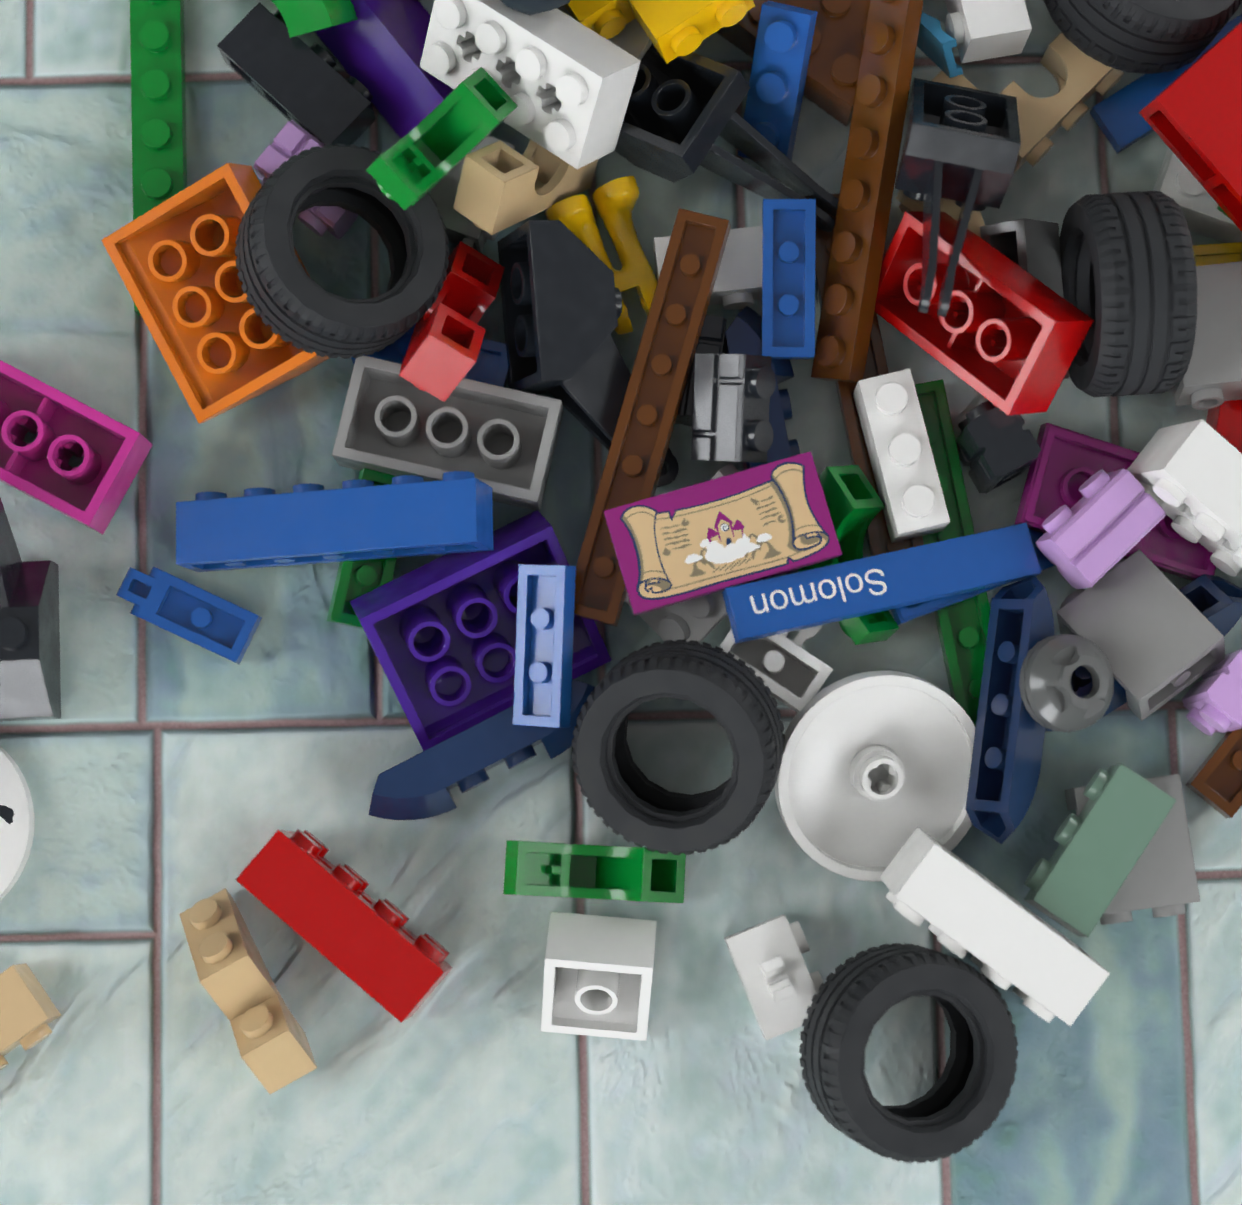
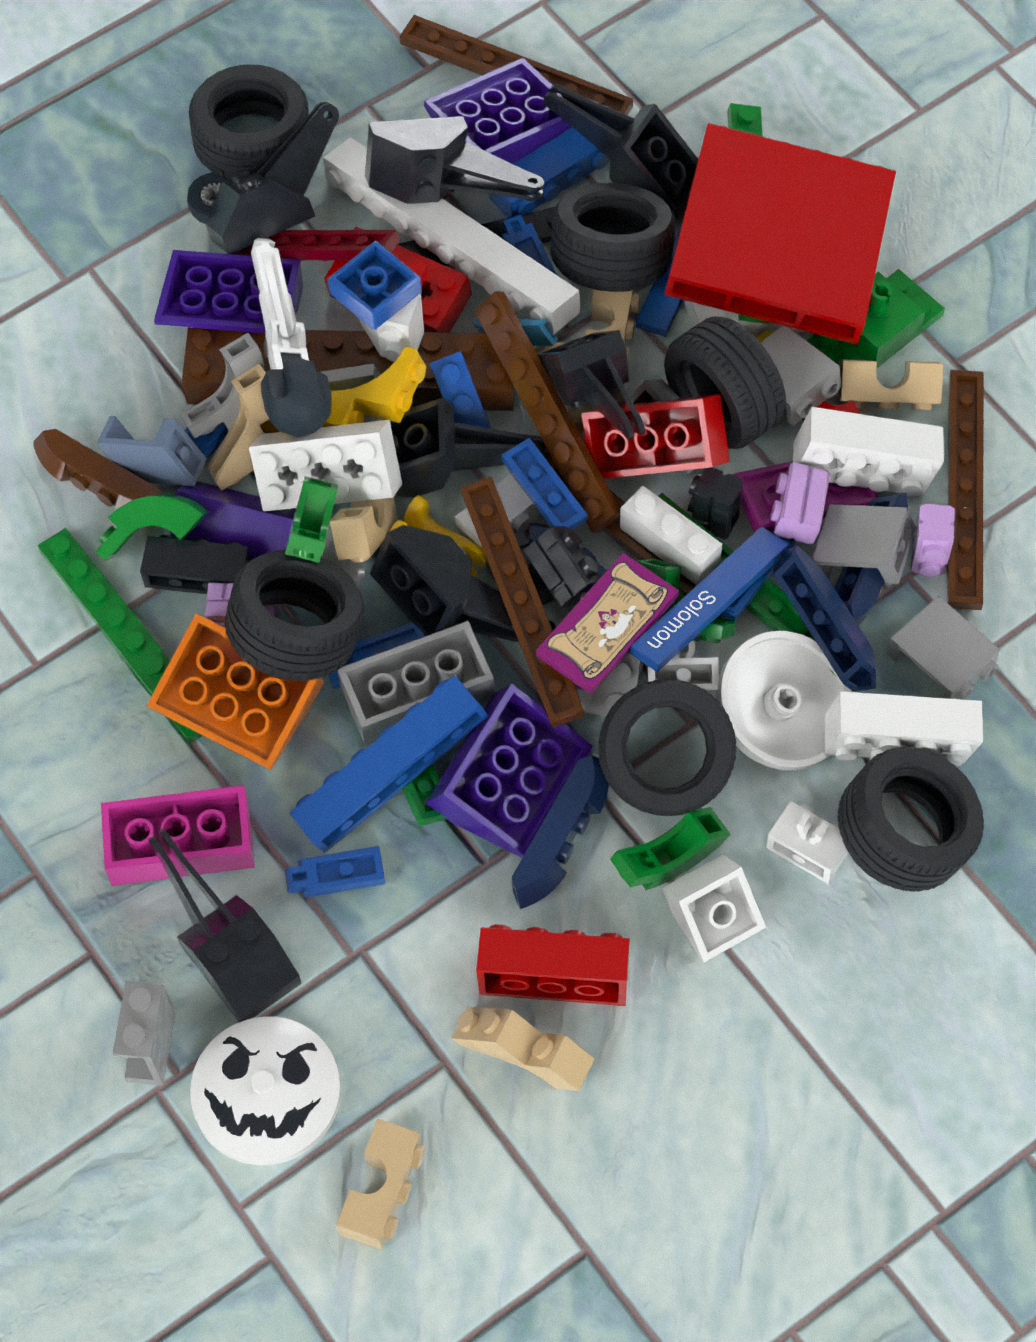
camera: 35 degrees left, 20 degrees down
red arch [398,241,505,402] -> none
plate [513,564,576,728] -> none
dark grey piece [1019,634,1114,732] -> none
sand green brick [1024,763,1177,937] -> none

